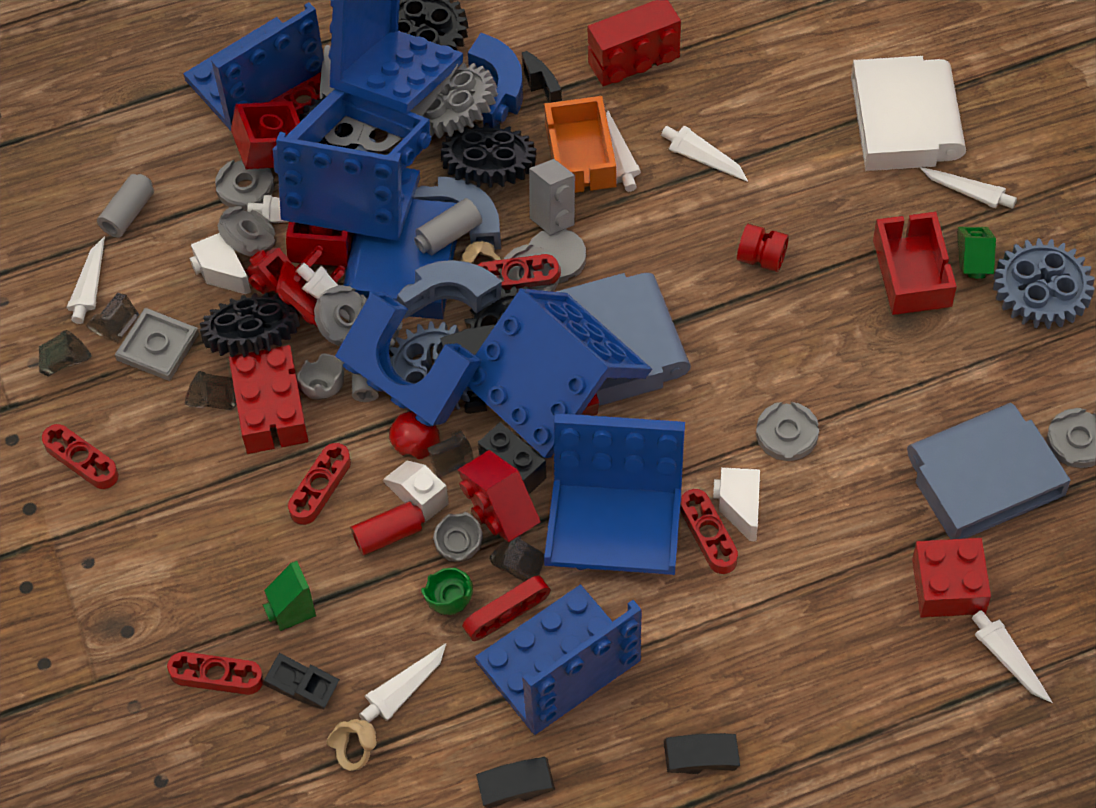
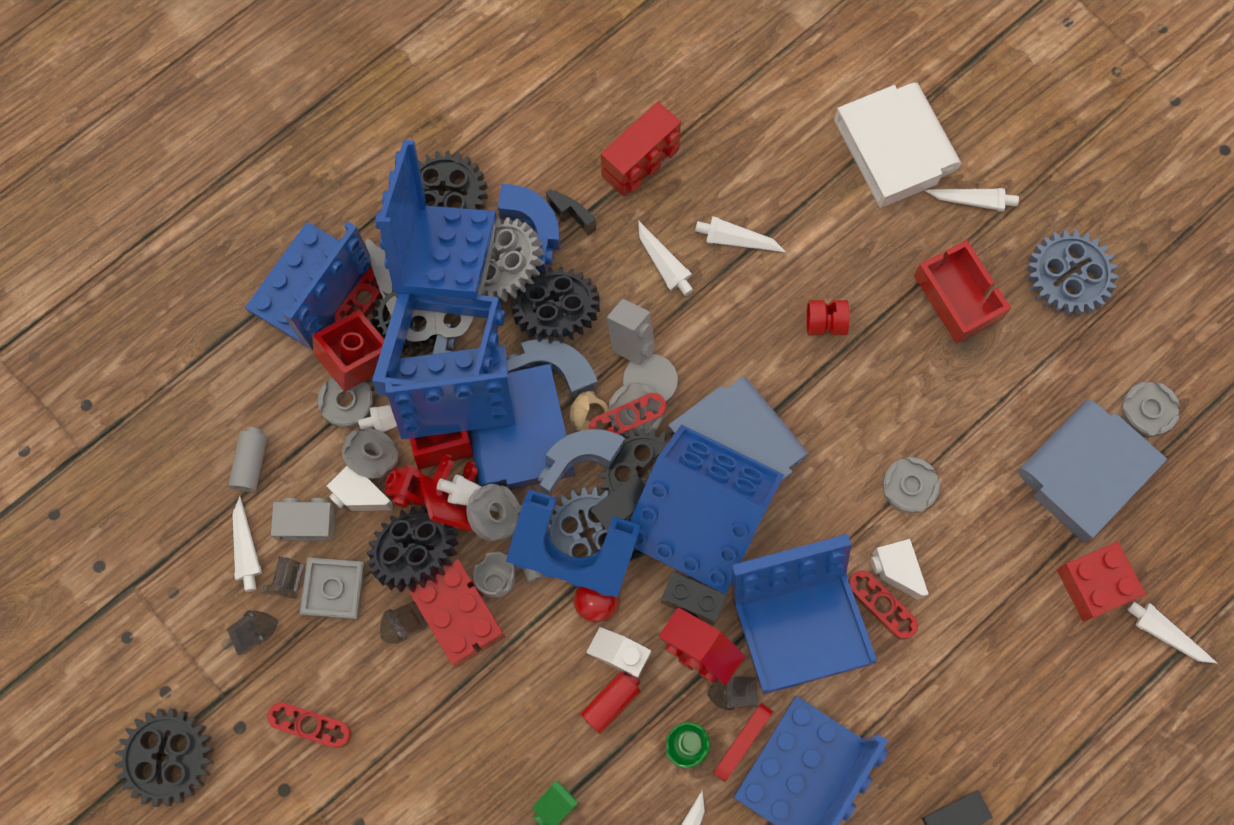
camera: 20 degrees left, 15 degrees up
red beam [288,443,351,525] -> none
light grey brick [414,198,482,255] -> none
clear smoke tile [427,429,474,478] -> none
light grey hair [433,512,483,562] -> none
orange piece [544,96,616,193] -> none
green slope [957,227,996,279] -> none
none -> light grey brick [271,498,336,541]

